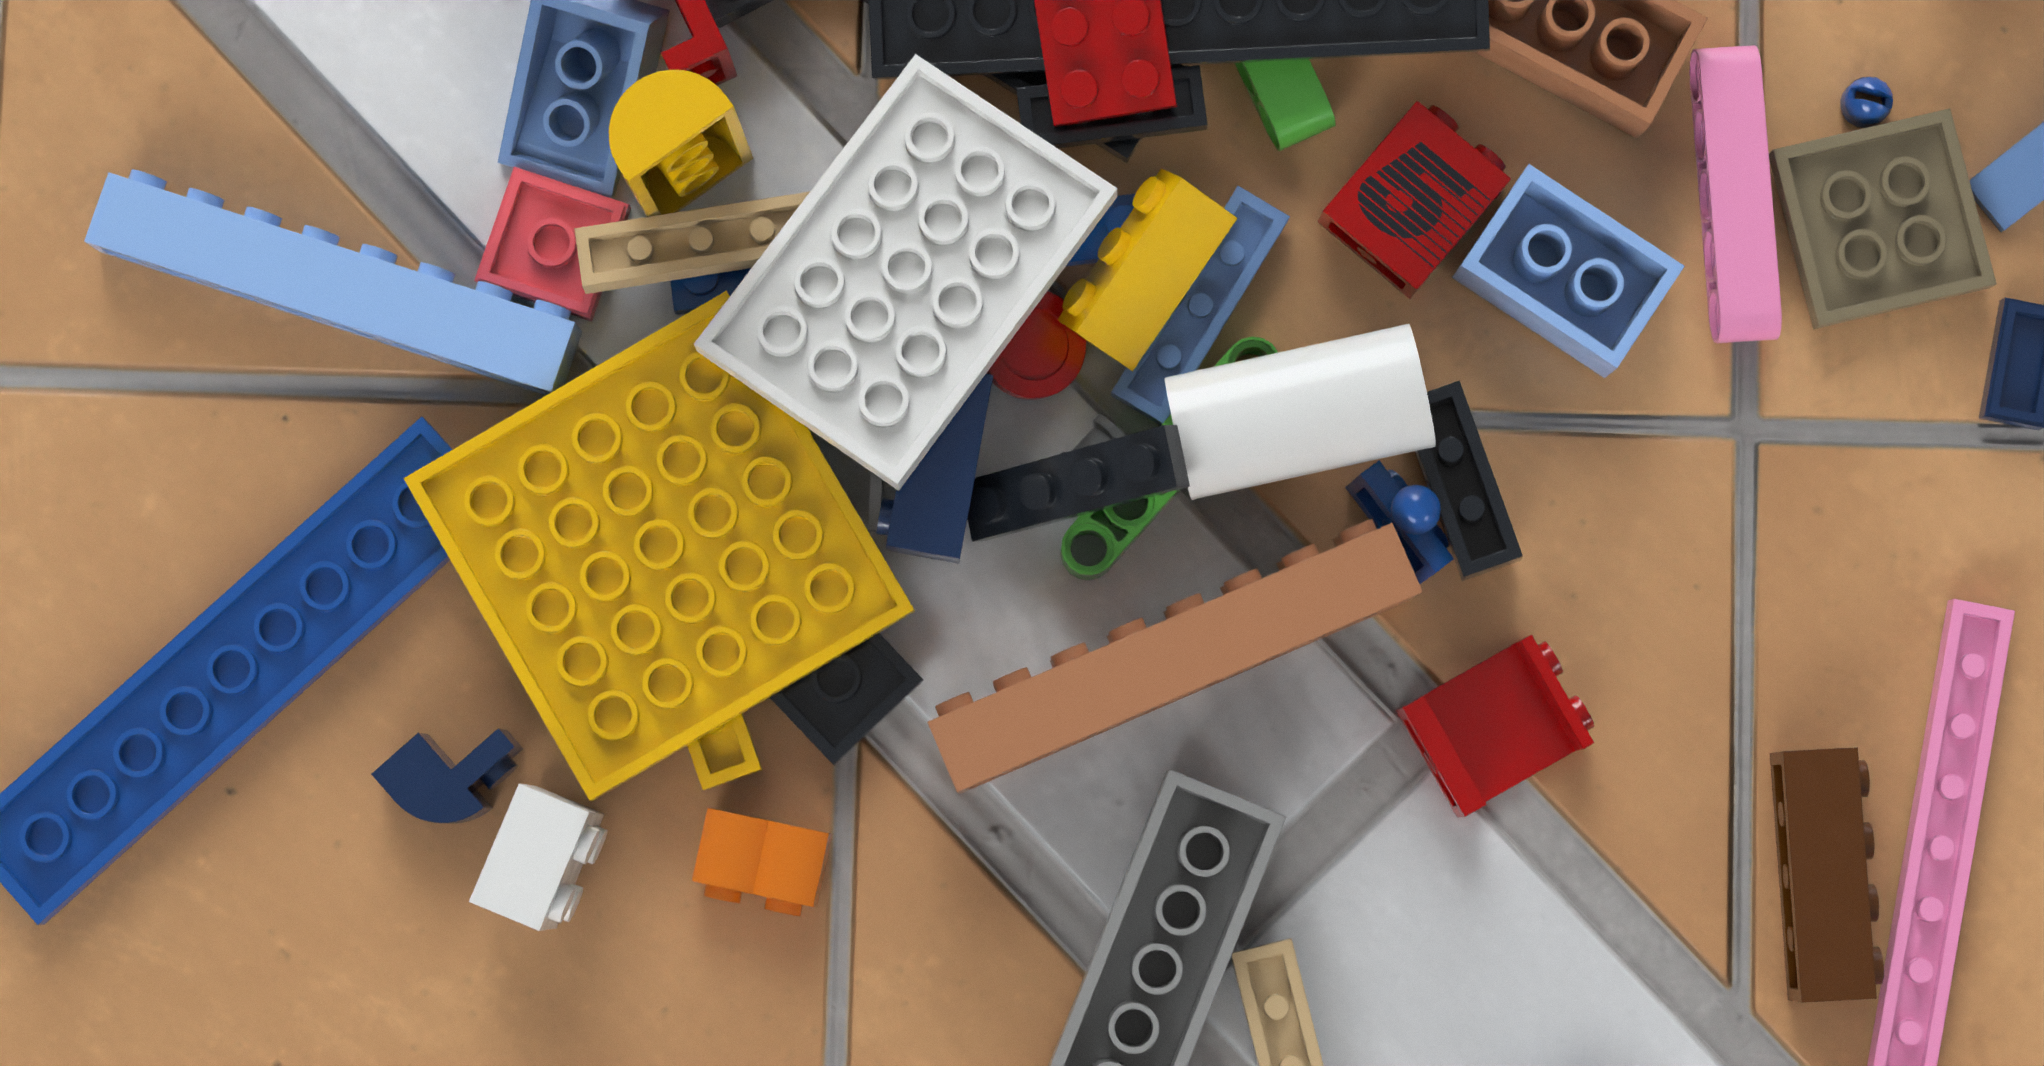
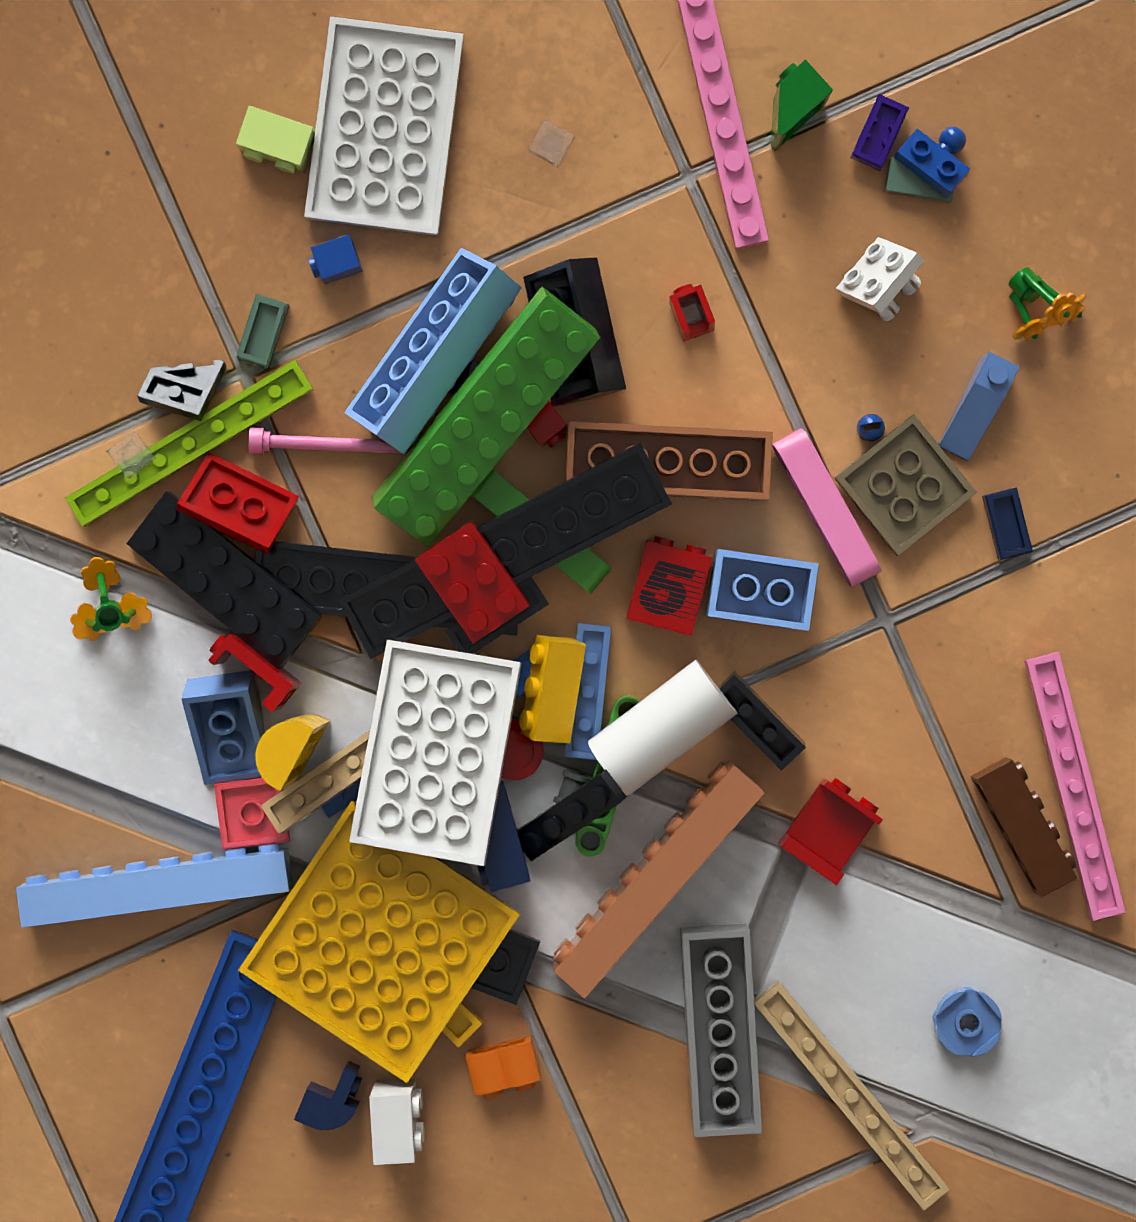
camera: 25 degrees left, 5 degrees up
blue plate [1345,460,1454,584] -> none

